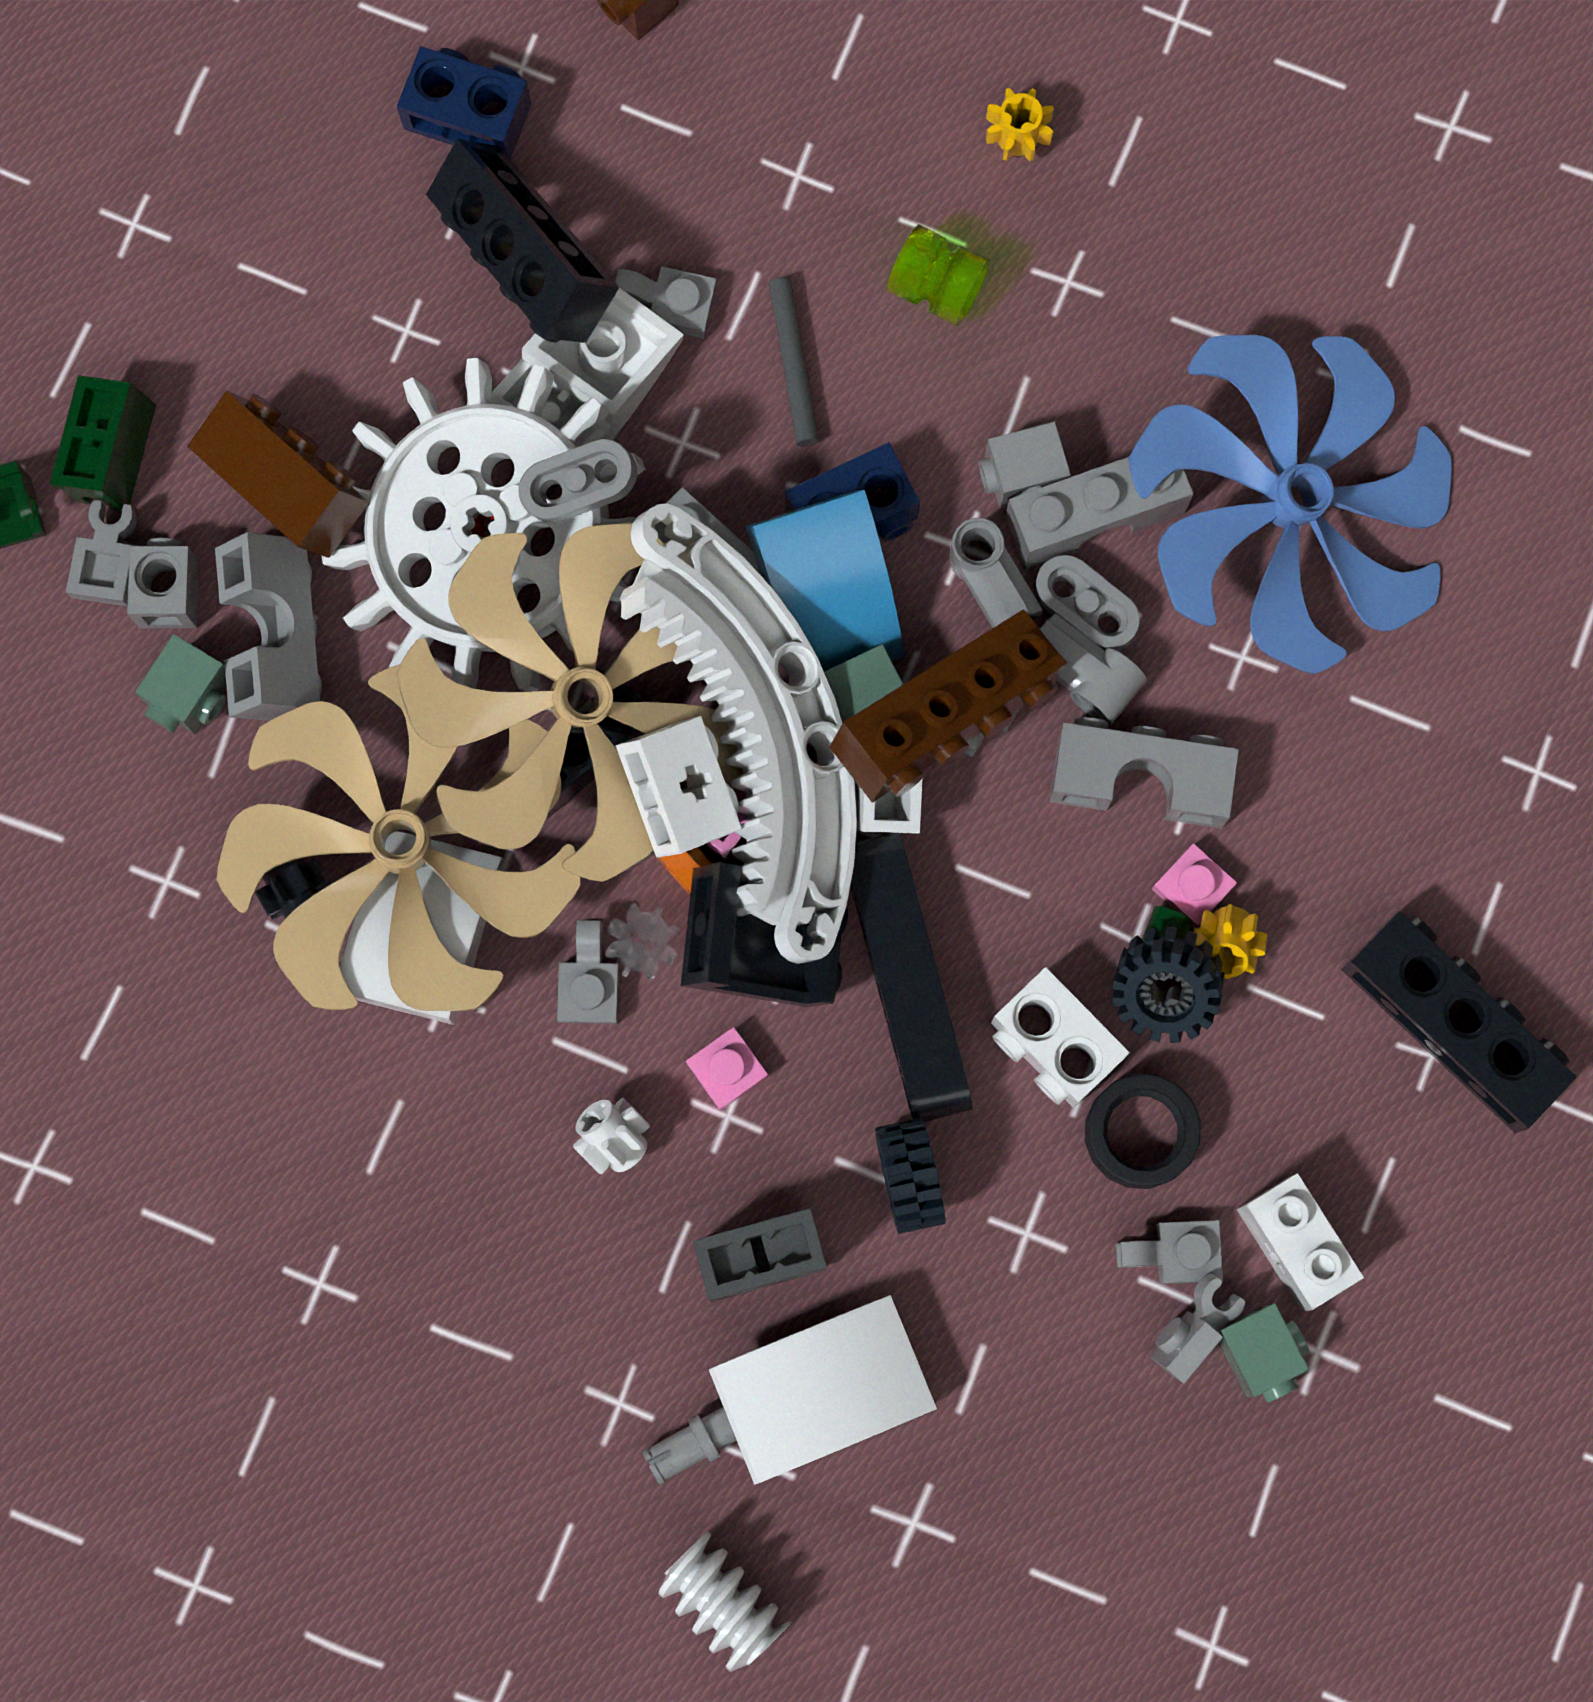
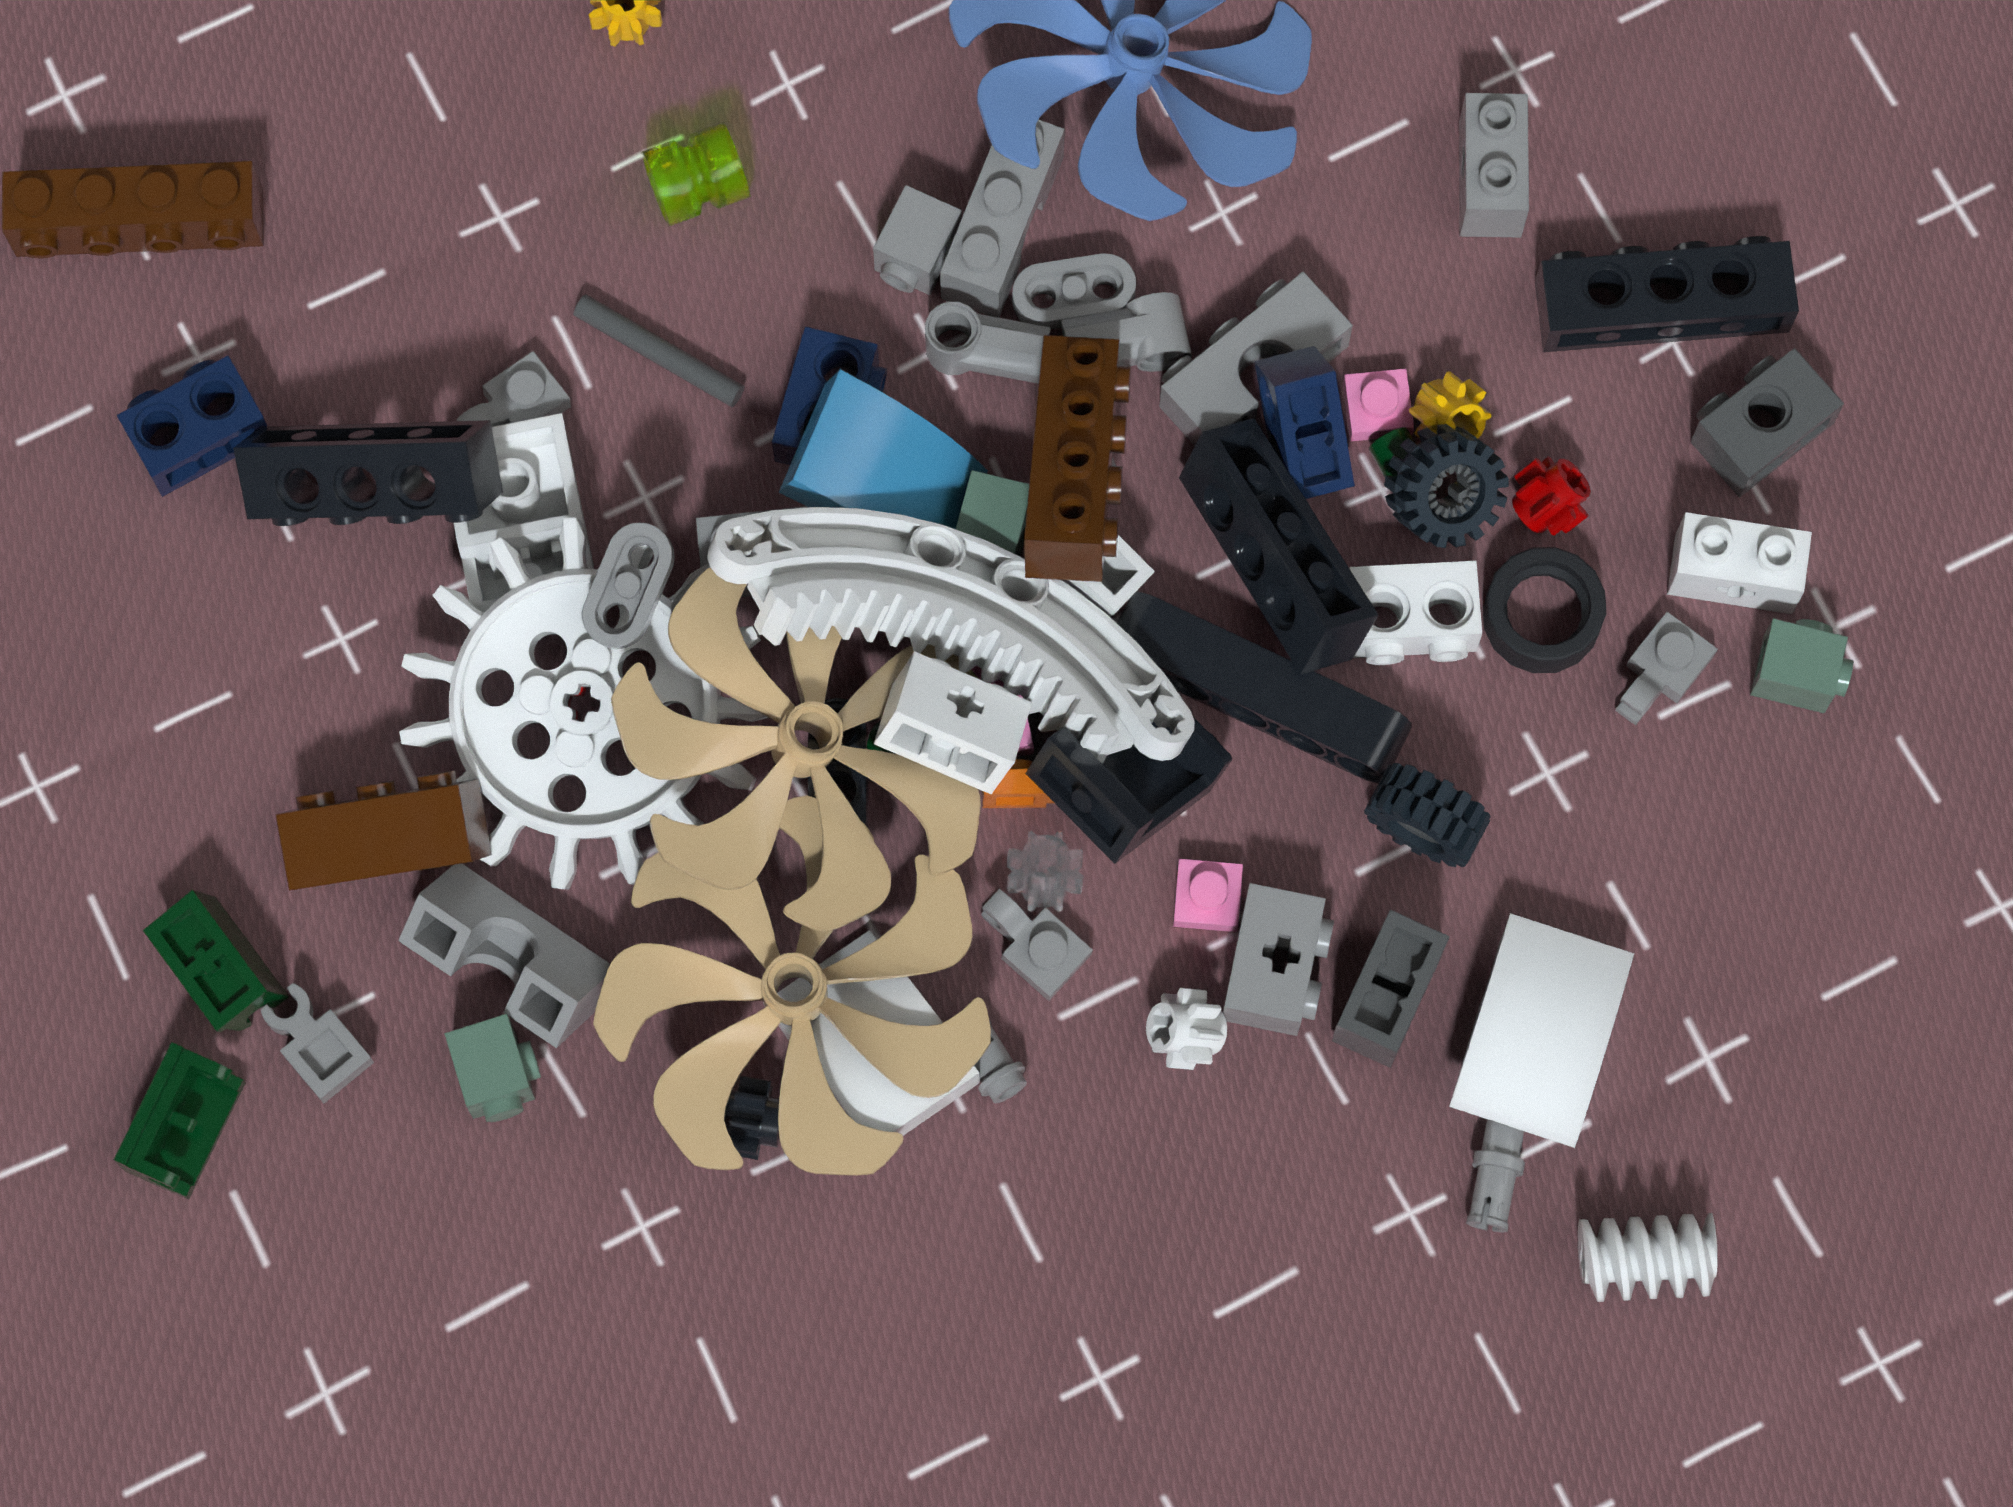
camera: 50 degrees left, 5 degrees down
light grey brick [127,538,199,628] -> none
light grey plate [1150,1273,1245,1384] -> none
none -> light grey pin [974,1020,1027,1104]
none -> black brick [1179,418,1379,674]
none -> light grey brick [1223,883,1334,1036]
none -> dark blue brick [1254,346,1355,499]
none -> light grey brick [1459,93,1529,238]
none -> red gear [1512,456,1591,536]
none -> dark grey brick [1691,348,1844,498]

